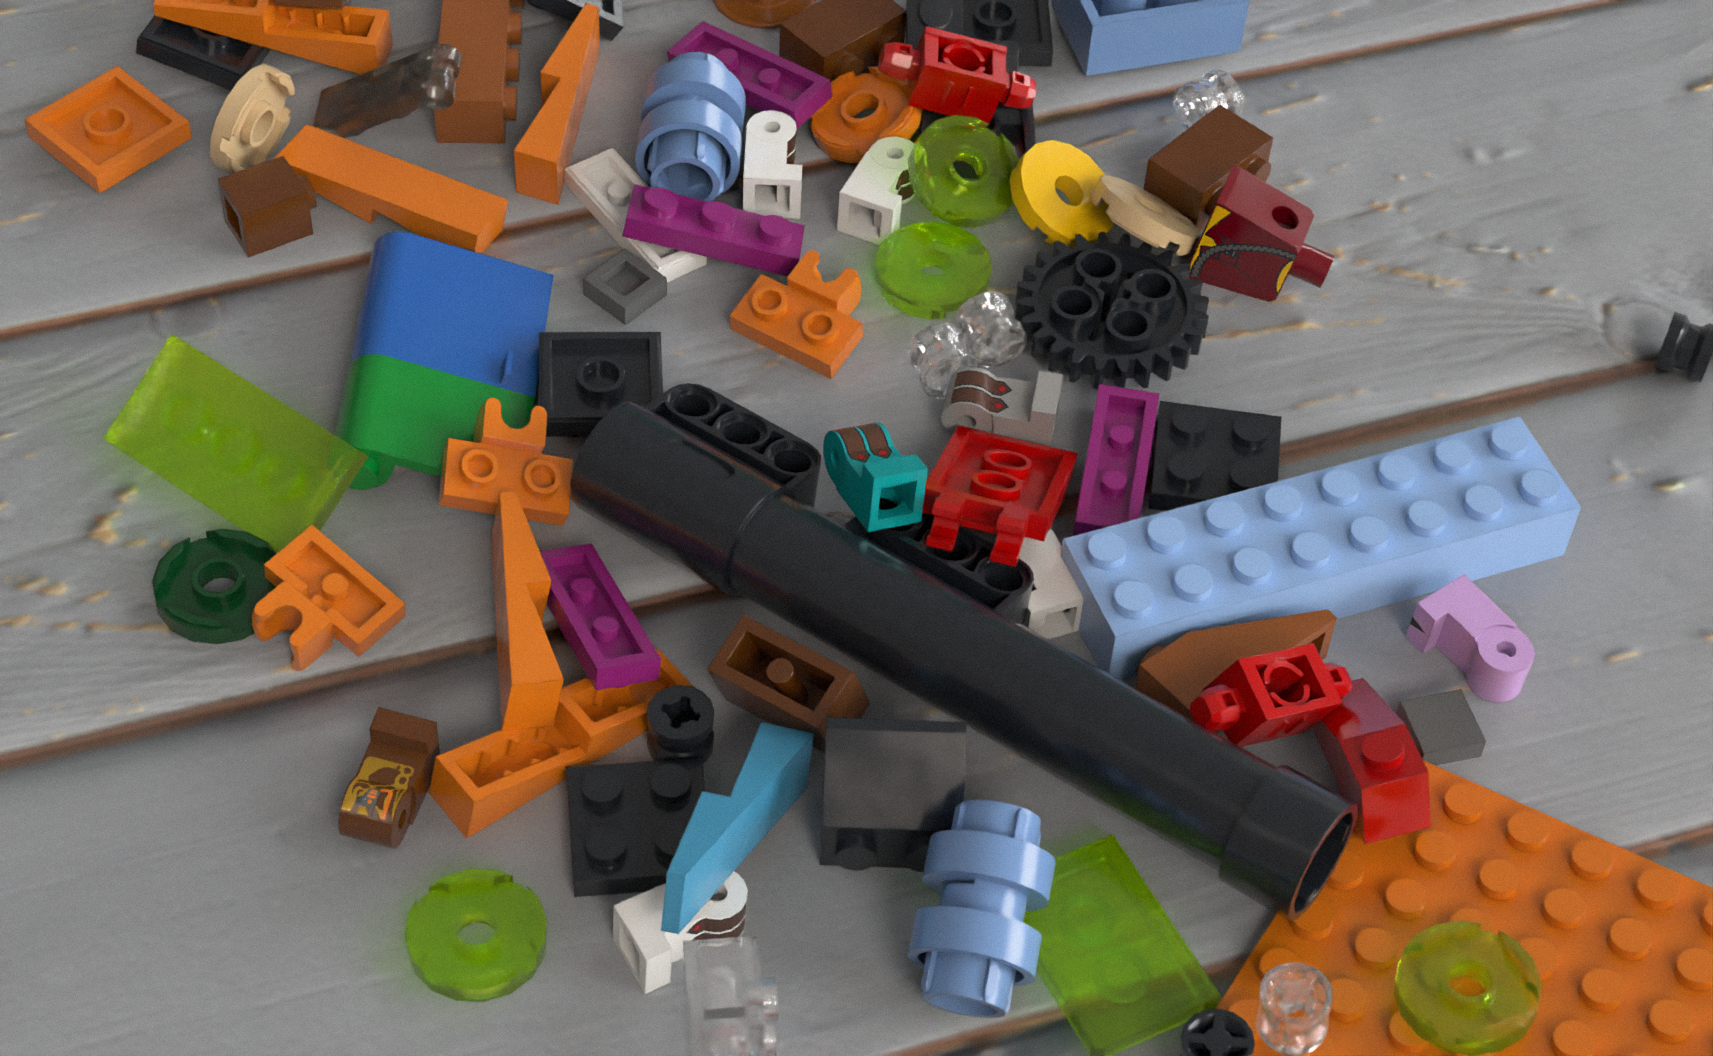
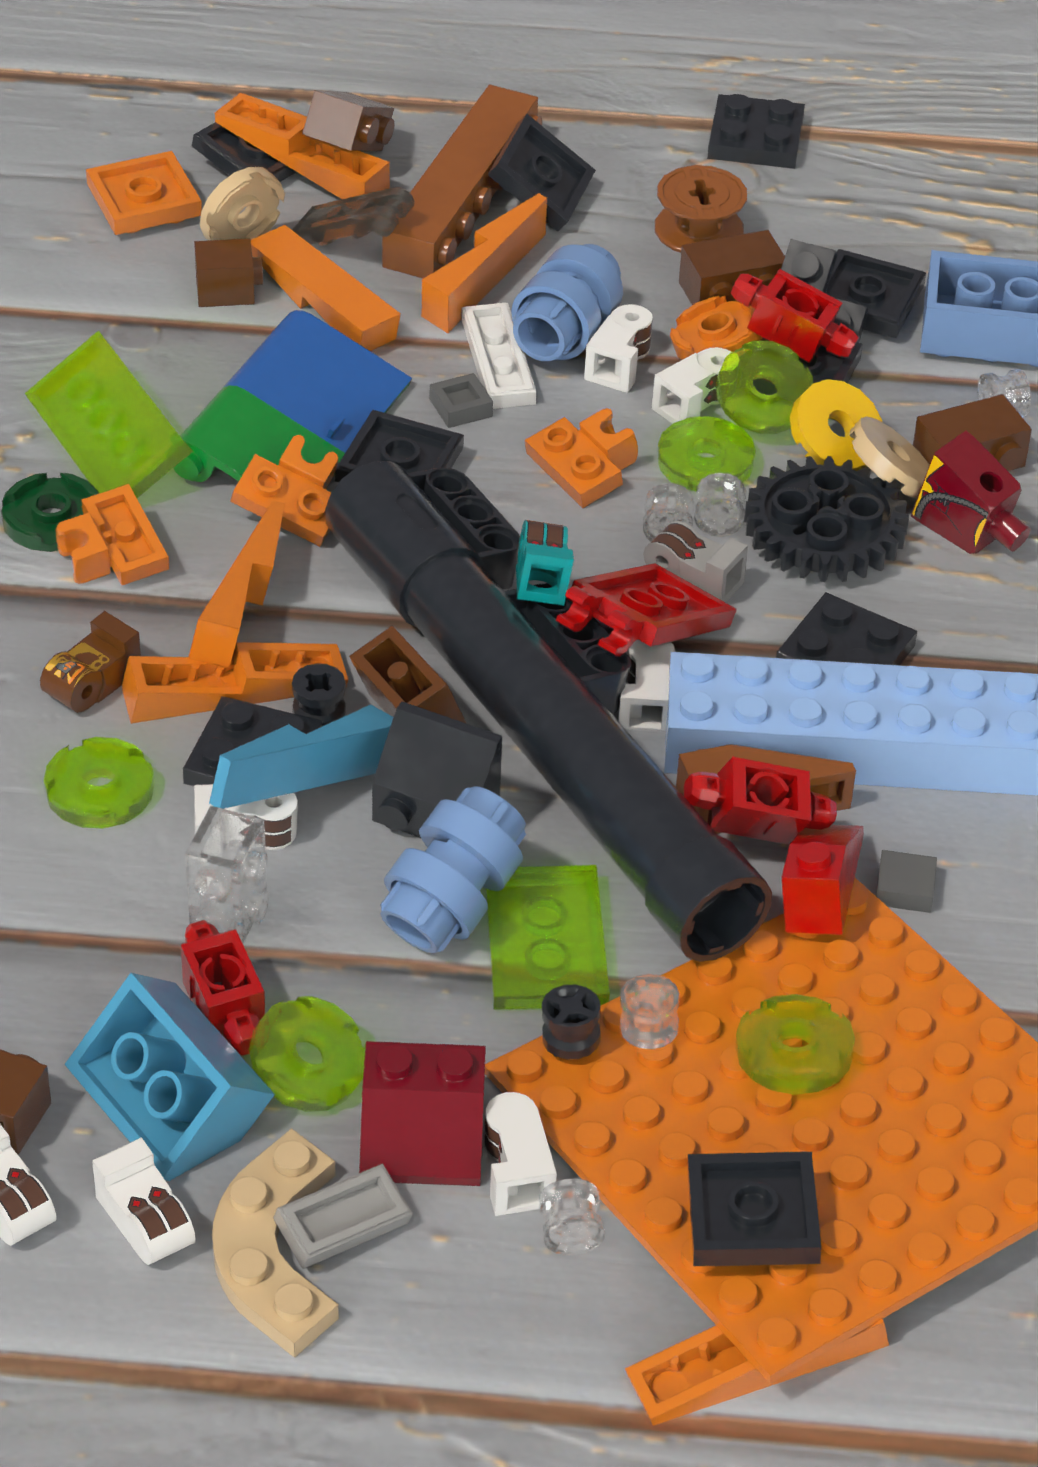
camera: 25 degrees right, 5 degrees down
magenta plate [540,543,661,690] -> none
magenta plate [622,184,805,276] -> none
magenta plate [667,21,833,129] -> none
magenta plate [1073,384,1160,536] -> none
lavender leg [1405,574,1535,703] -> none

